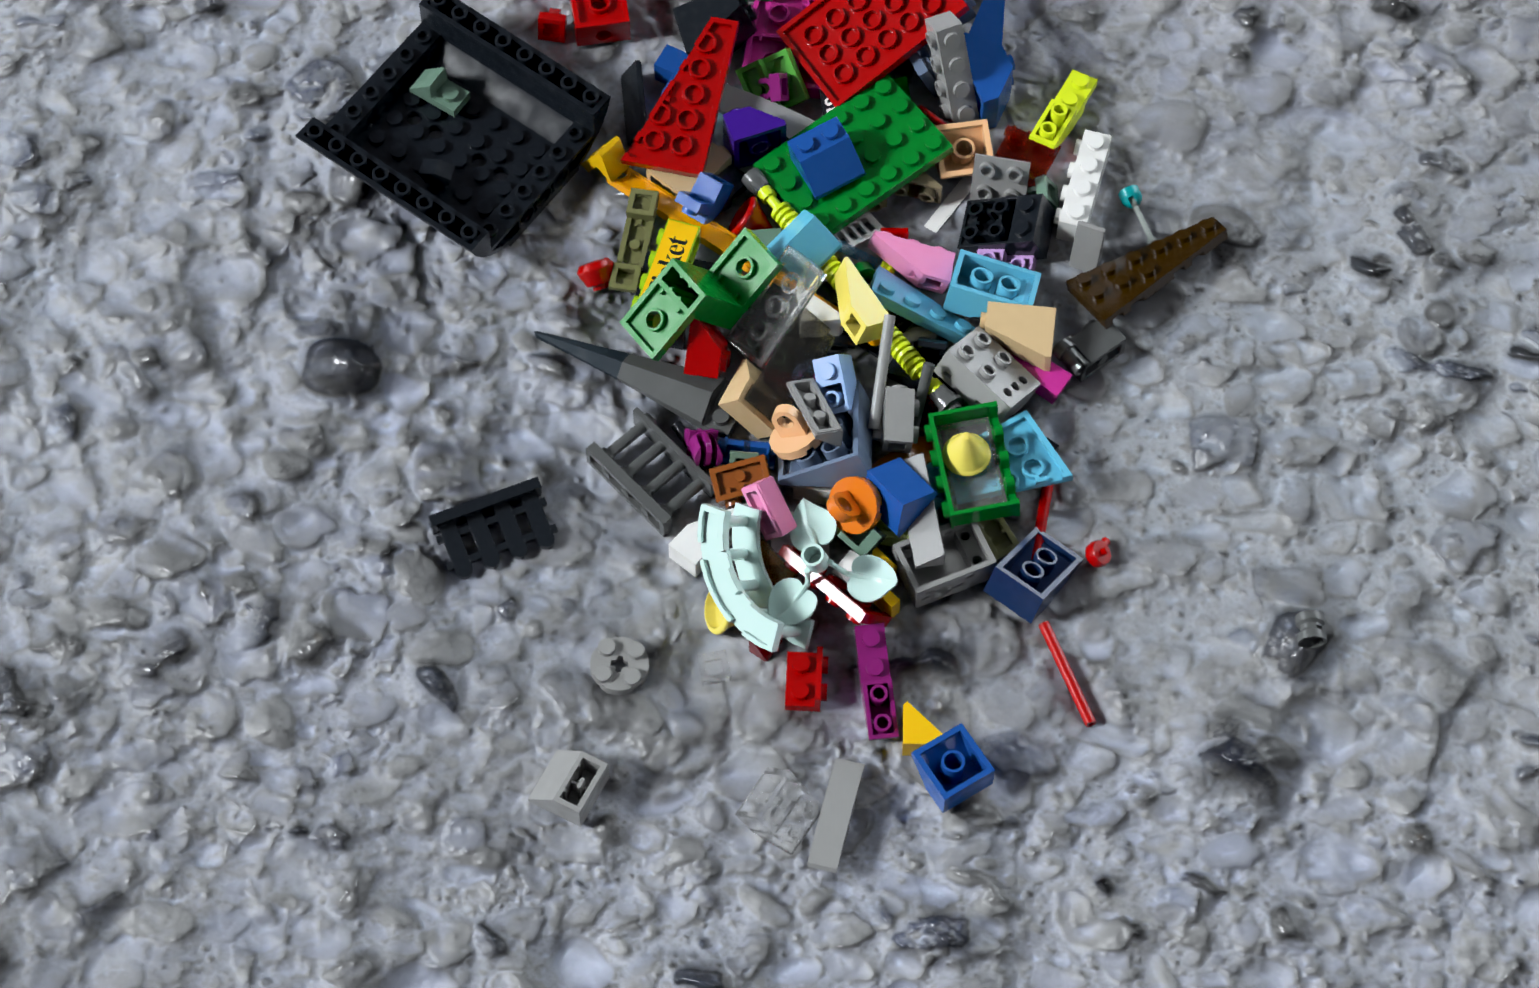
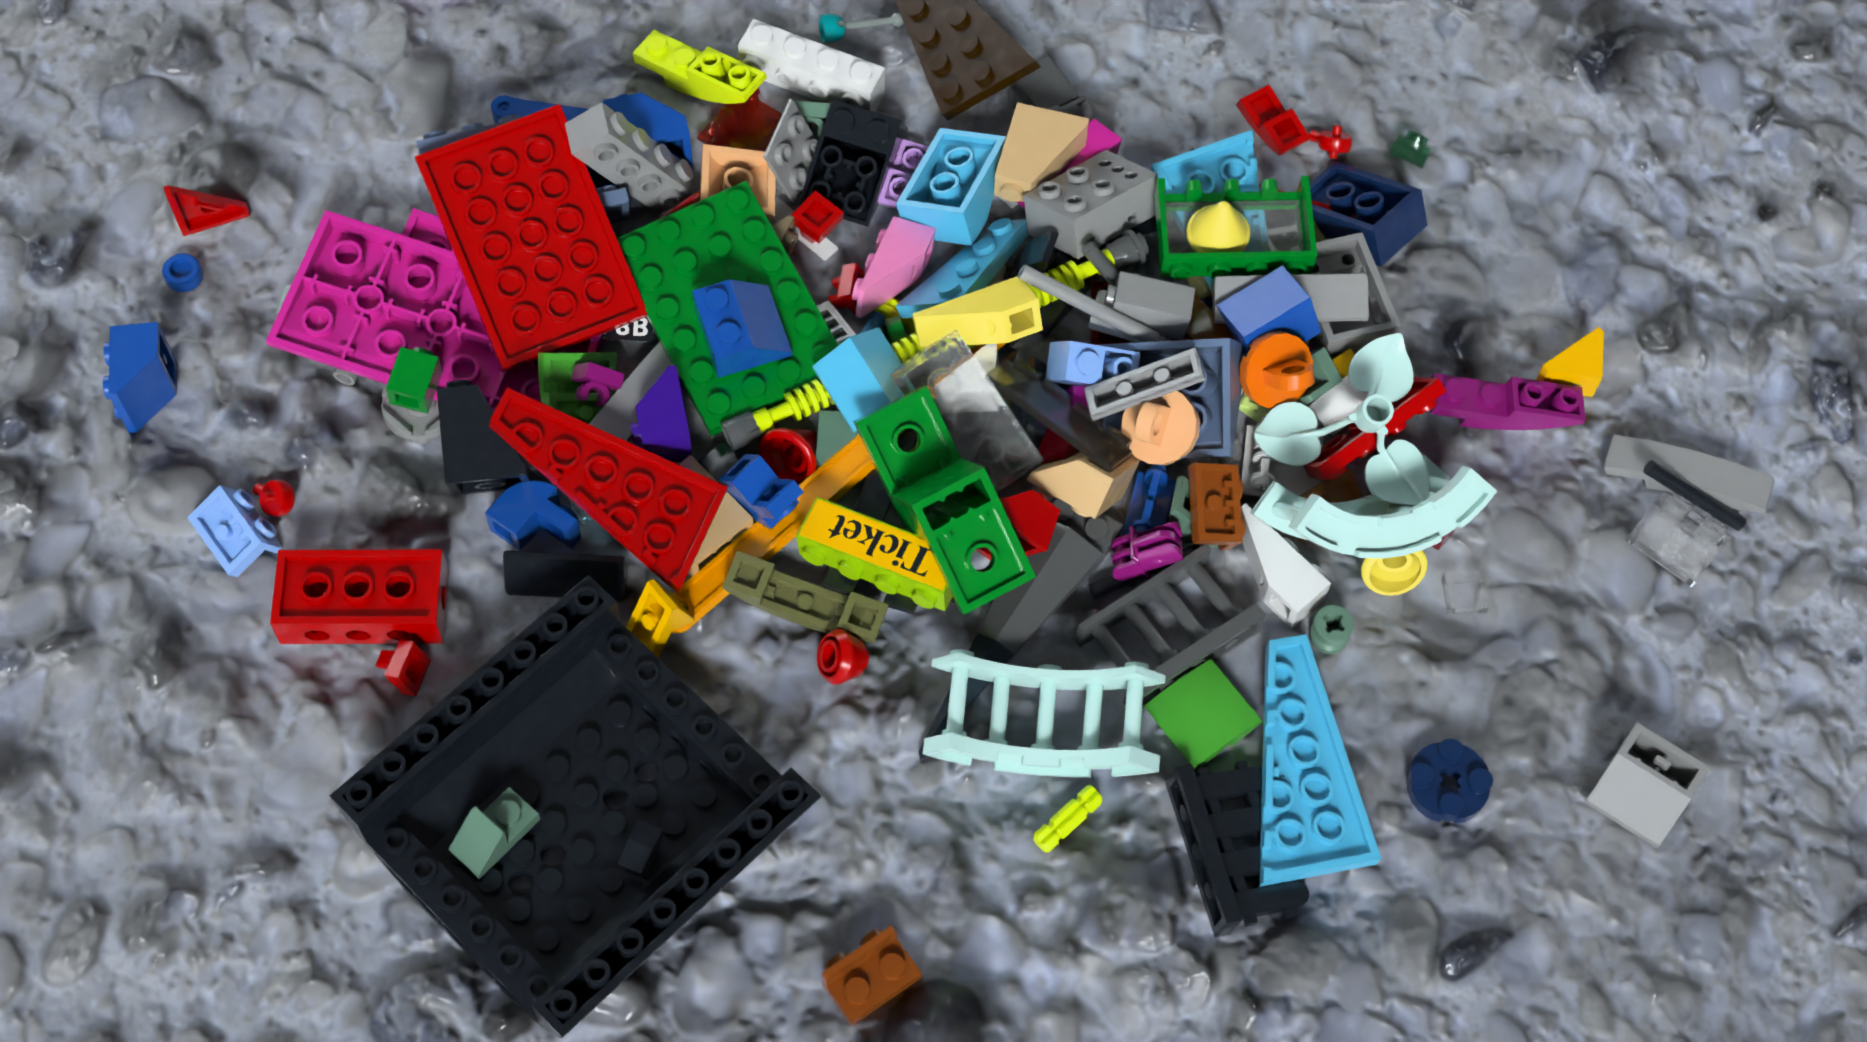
camera: 85 degrees left, 0 degrees up
light grey plate [590,637,649,695] -> none
bright pink slope [741,476,797,541] -> none
red bracket [785,646,829,712] -> none
blue slope [911,723,995,813] -> none
red piece [1038,621,1097,727] -> none
light grey slope [1069,221,1106,272] -> none
none -> red tile [791,191,844,244]
none -> dark orange bracket [822,925,922,1026]
none -> light aqua fence [923,649,1166,778]
none -> neon yellow axle [1033,785,1103,853]
none -> bright green slope [1144,659,1263,771]
none -> red slope [1236,85,1311,156]
none -> medium azure wing [1259,634,1382,887]
none -> sand green wheel [1309,605,1354,654]
none -> clear green plate [1390,130,1432,169]
none -> dark blue plate [1407,738,1493,824]
none -> black bar [1643,460,1746,531]

